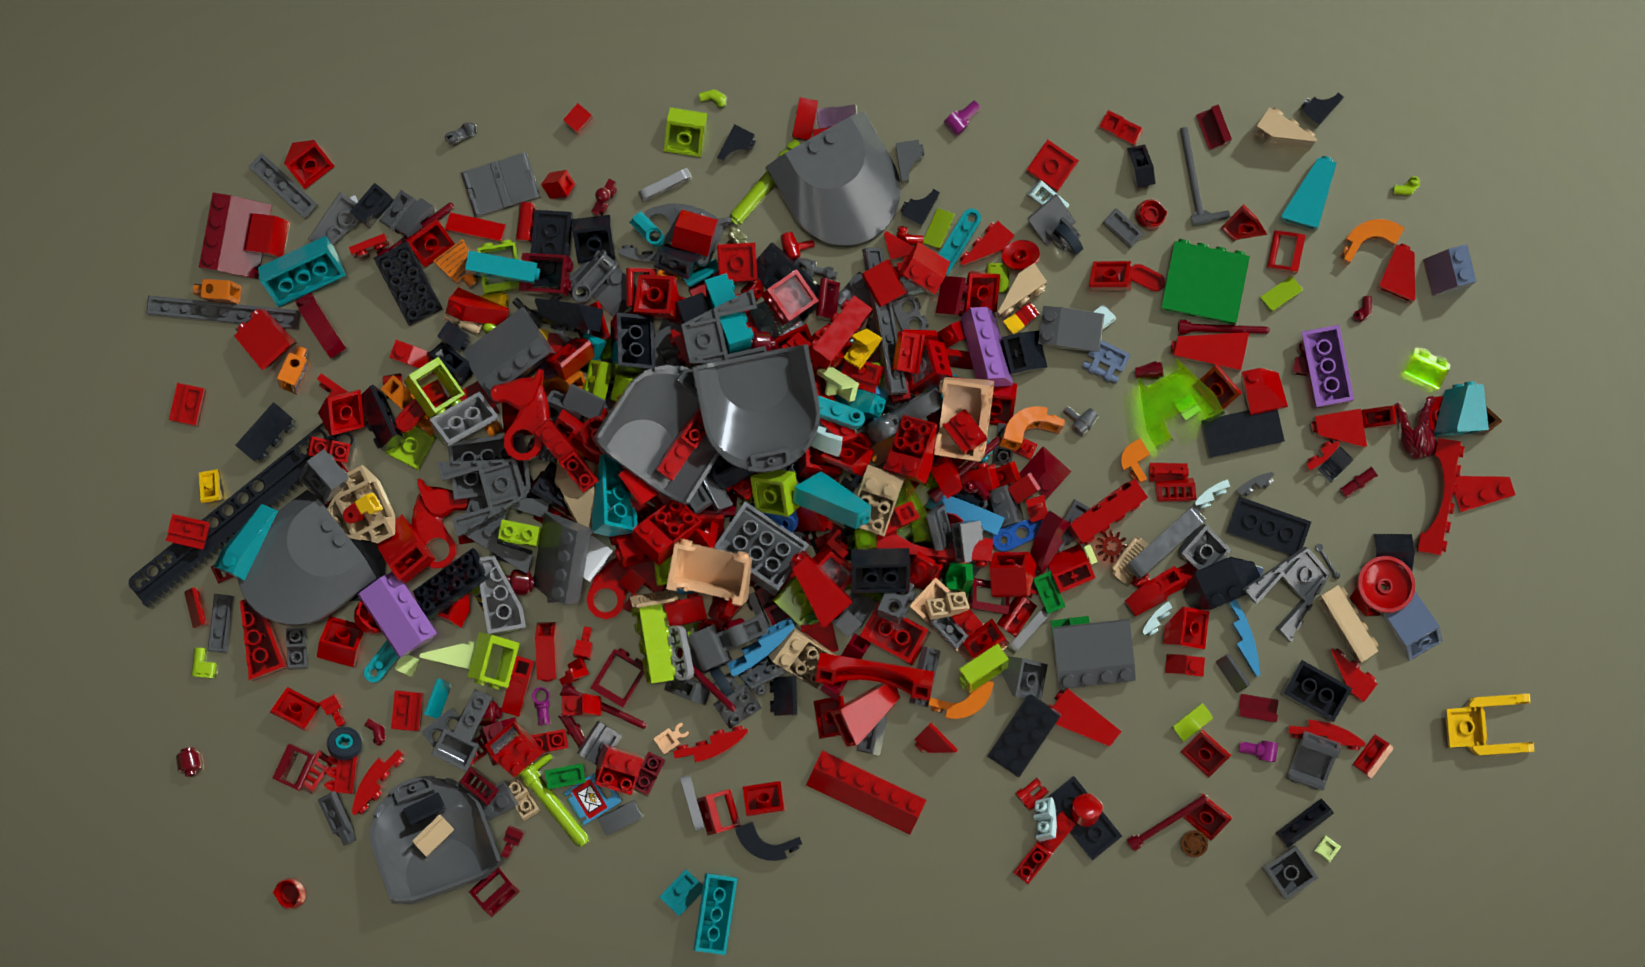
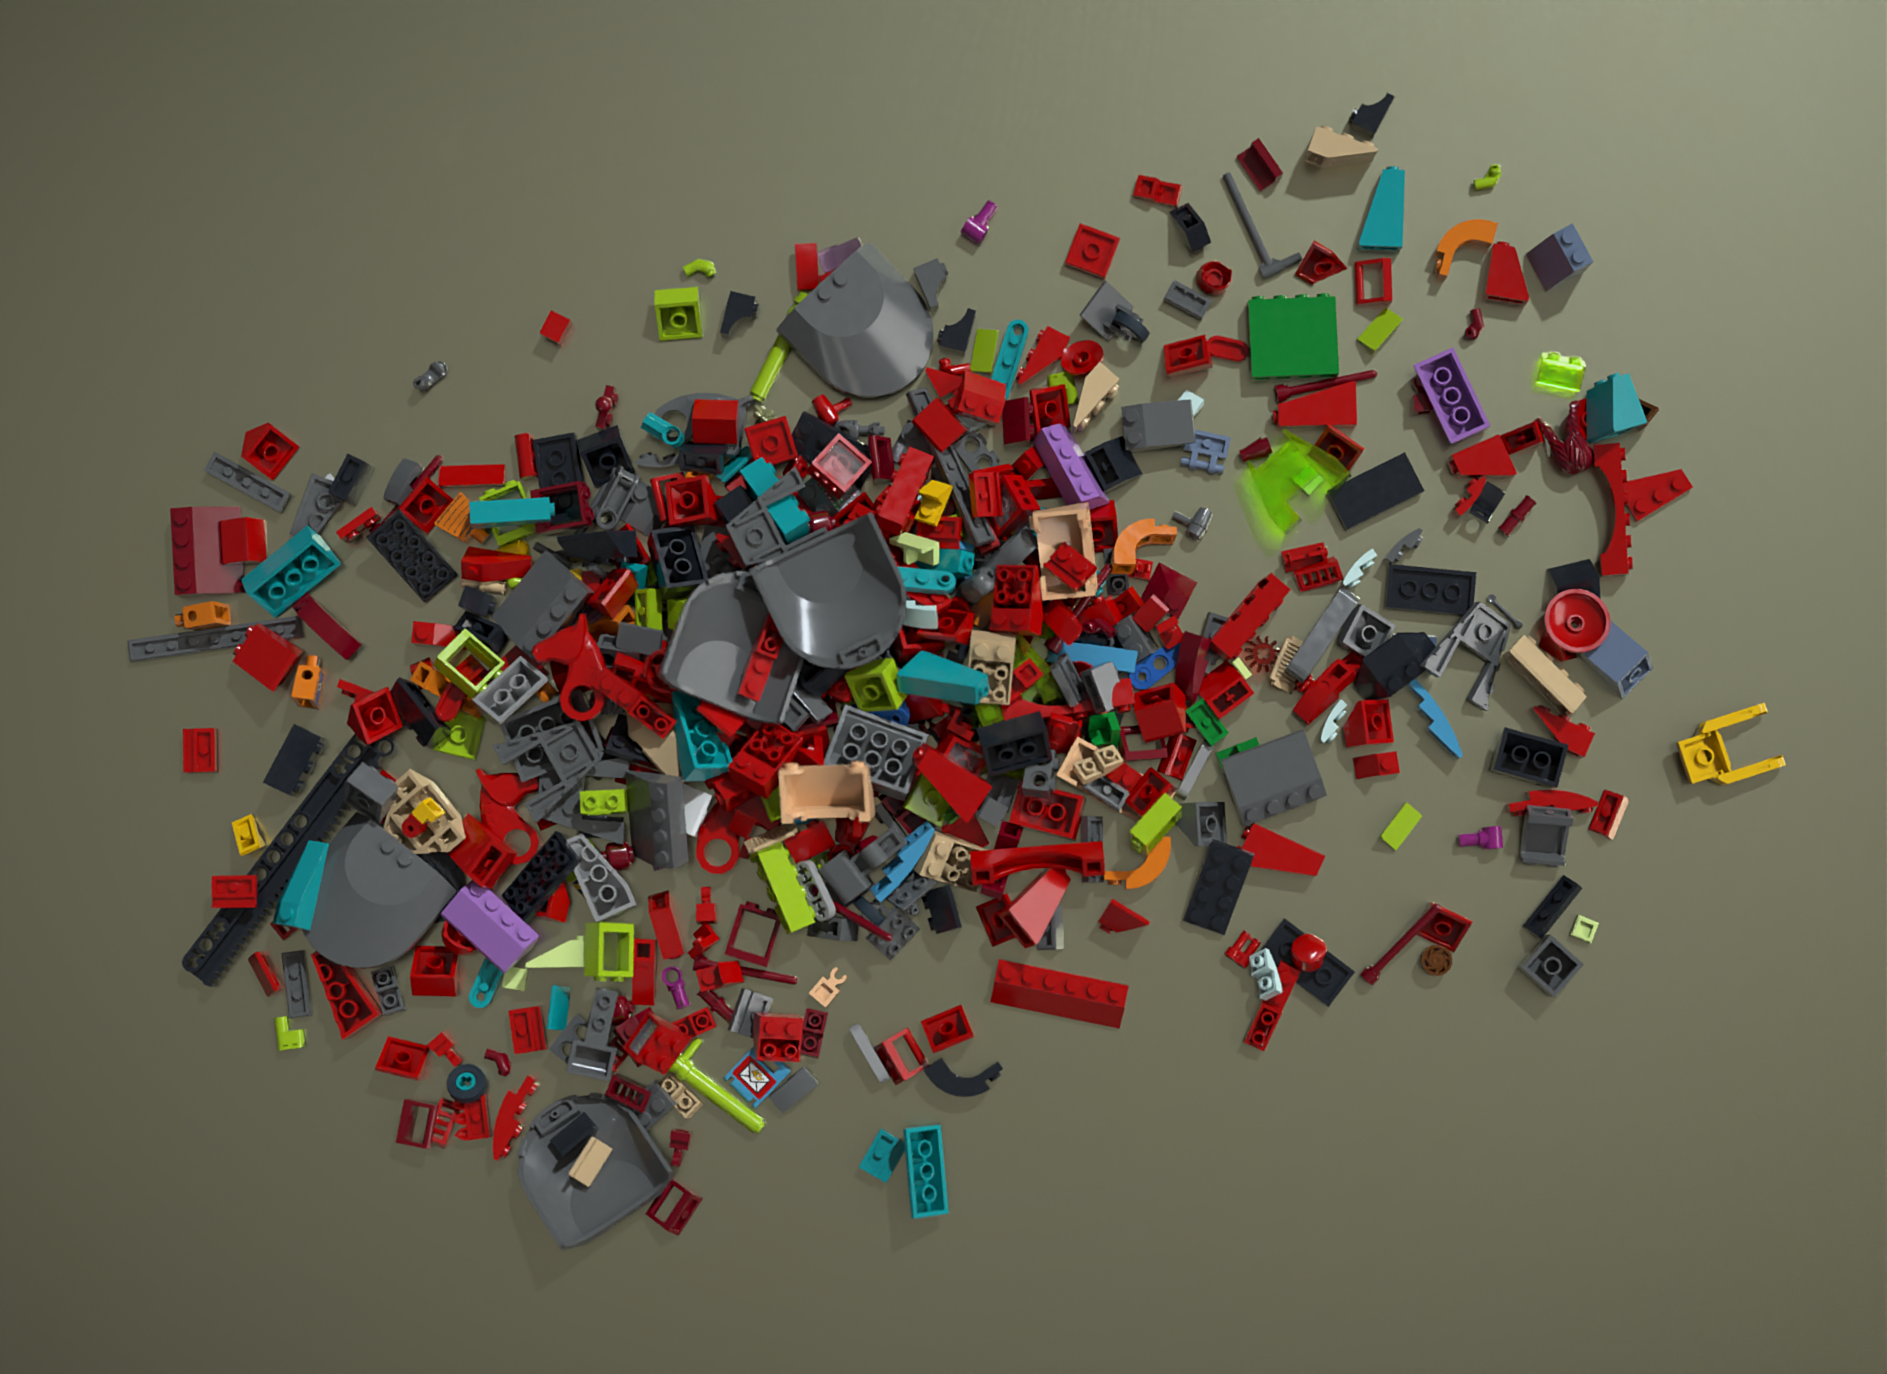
camera: 10 degrees left, 0 degrees up
dark red head [176,747,202,777] -> none
red hair [273,878,306,910] -> none
red slope [307,436,351,463] -> none
dark grey hinge [318,791,356,846] -> none
dark grey slope [379,190,417,234] -> none
dark grey piece [461,152,541,218] -> none
red panel [541,170,576,199] -> none
green panel [544,763,586,789] -> none
light grey beam [638,168,692,201] -> none
red slope [673,726,748,763] -> none
leg [1002,302,1040,335] -> none
light aqua slope [1027,180,1069,208] -> none
orange brick [1120,438,1150,484] -> none
red slope [1181,729,1231,778] -> none
dark grey slope [1216,653,1250,693] -> none
dark red panel [1237,694,1279,723] -> none
red slope [1241,368,1288,415] -> none

